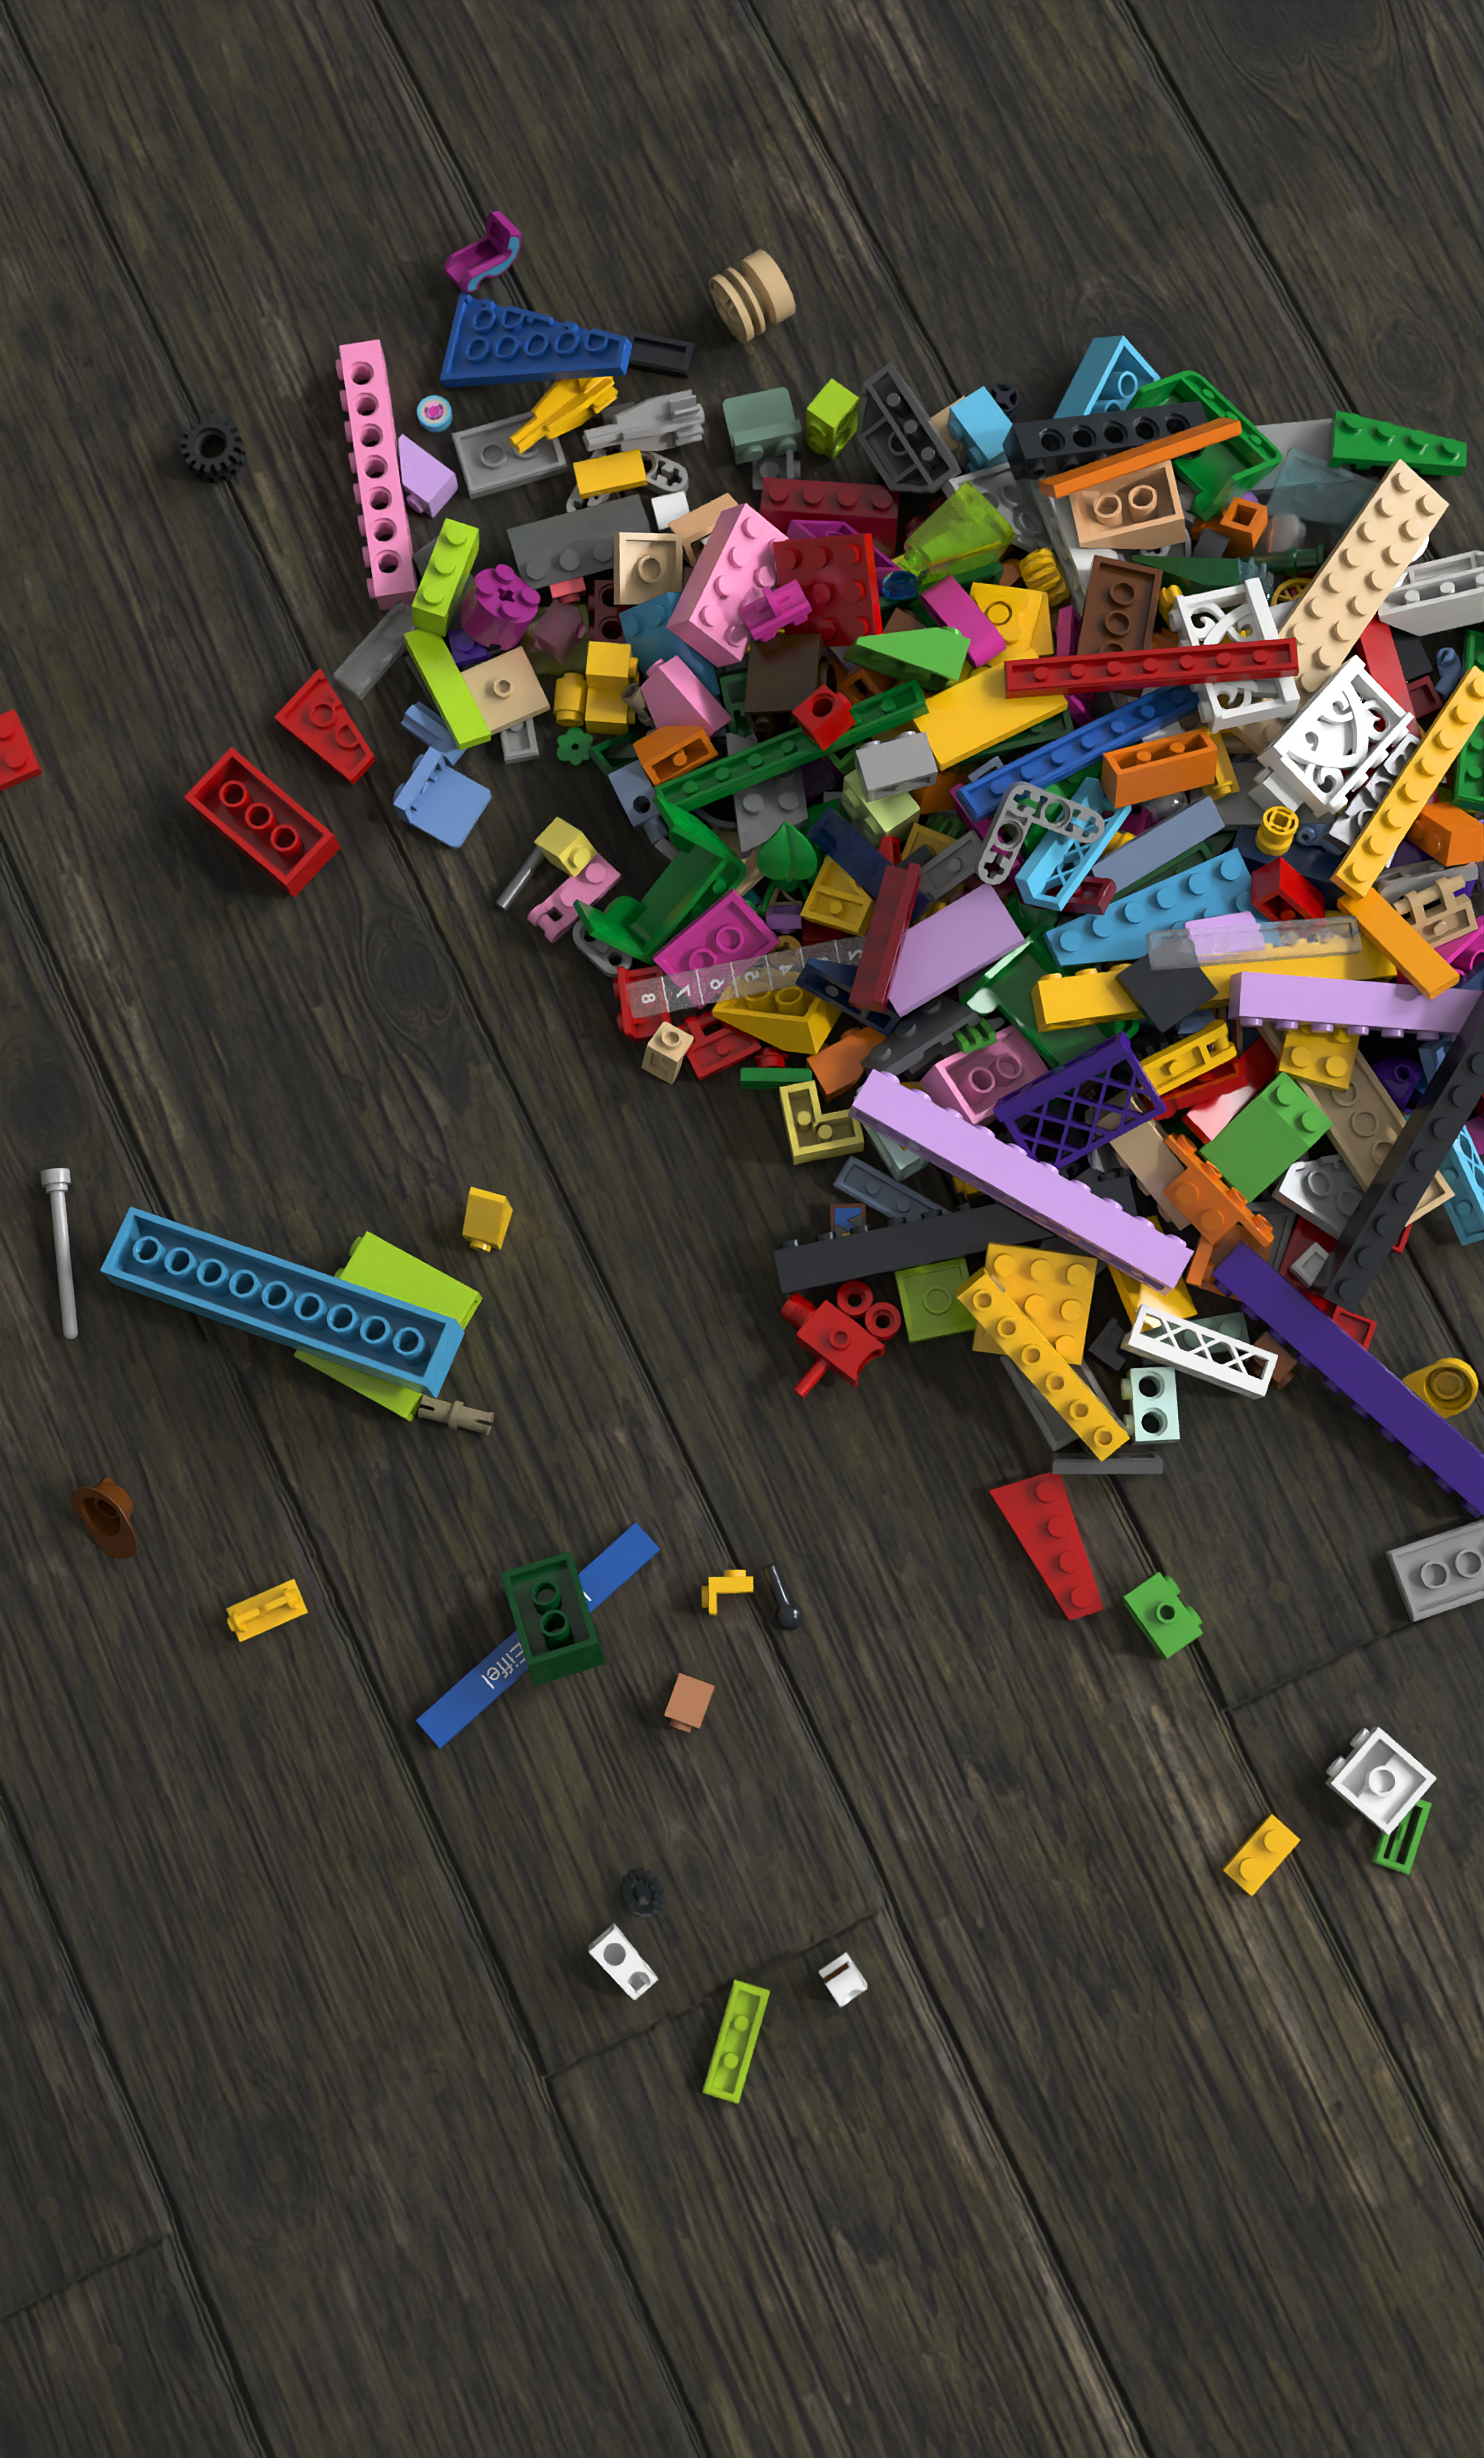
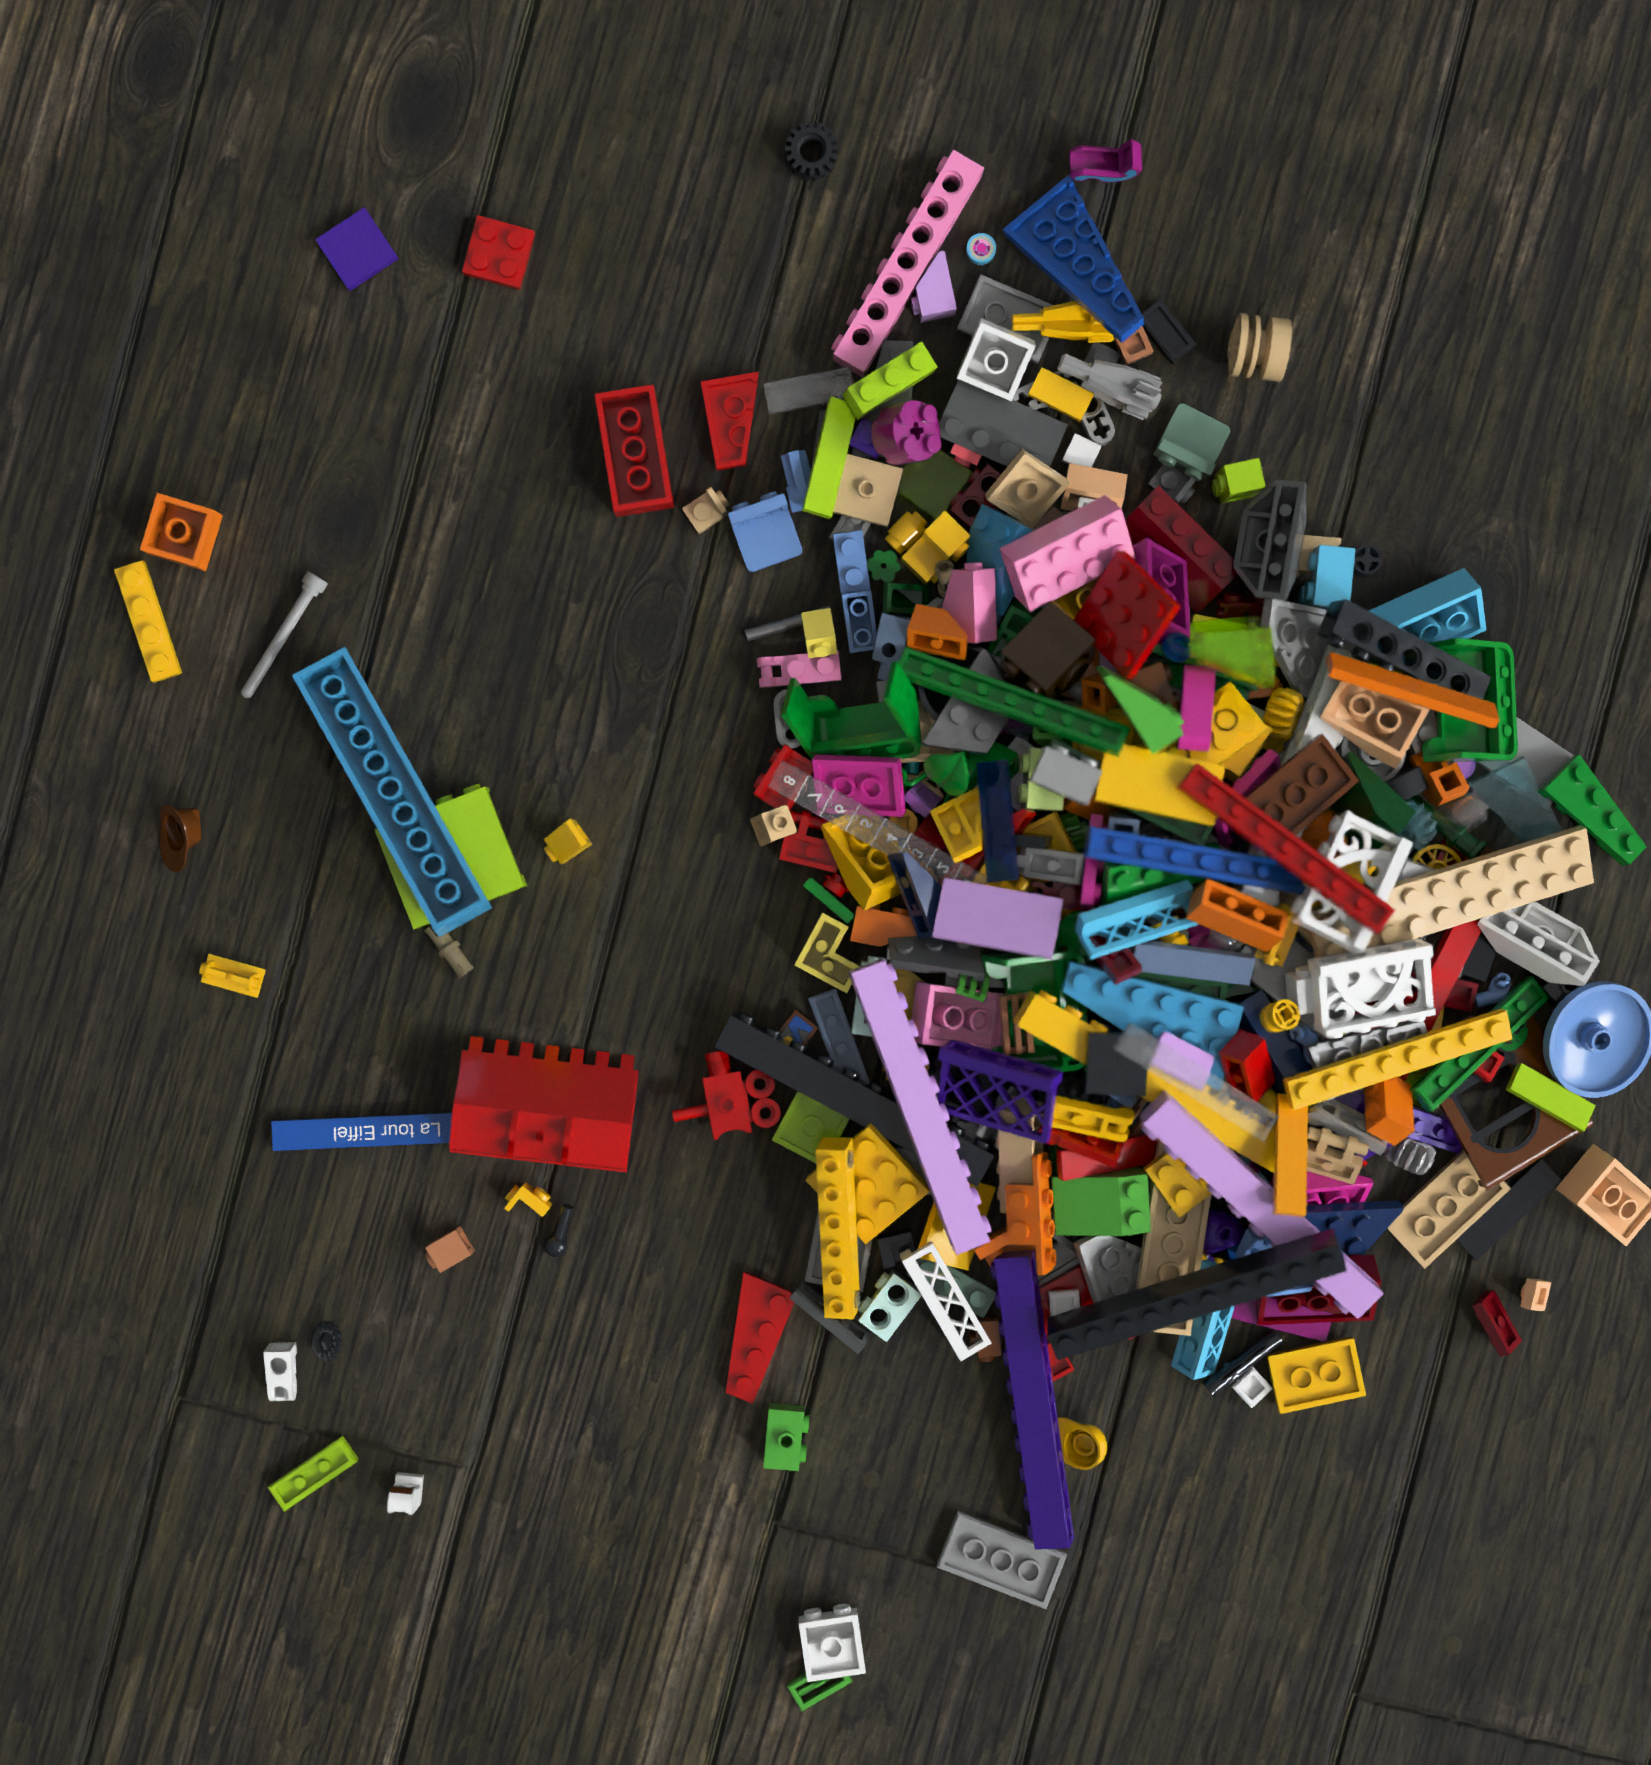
camera: 35 degrees right, 10 degrees up
dark green slope [501,1551,606,1686] -> none
clear pink brick [531,599,586,664] -> none
dark pink hips [739,579,812,642] -> none
red brick [792,684,856,751] -> none
dark red fence [848,862,922,1014] -> none
light grey beam [974,781,1105,885] -> none
yellow arm [1158,585,1182,632] -> none
yellow plate [1221,1814,1300,1896] -> none
none -> red piece [449,1036,639,1172]
none -> tan bracket [682,487,729,534]
none -> medium blue slope [833,529,877,653]
none -> white brick [957,318,1036,401]
none -> nougat tile [998,992,1034,1055]
none -> nougat plate [1114,326,1154,366]

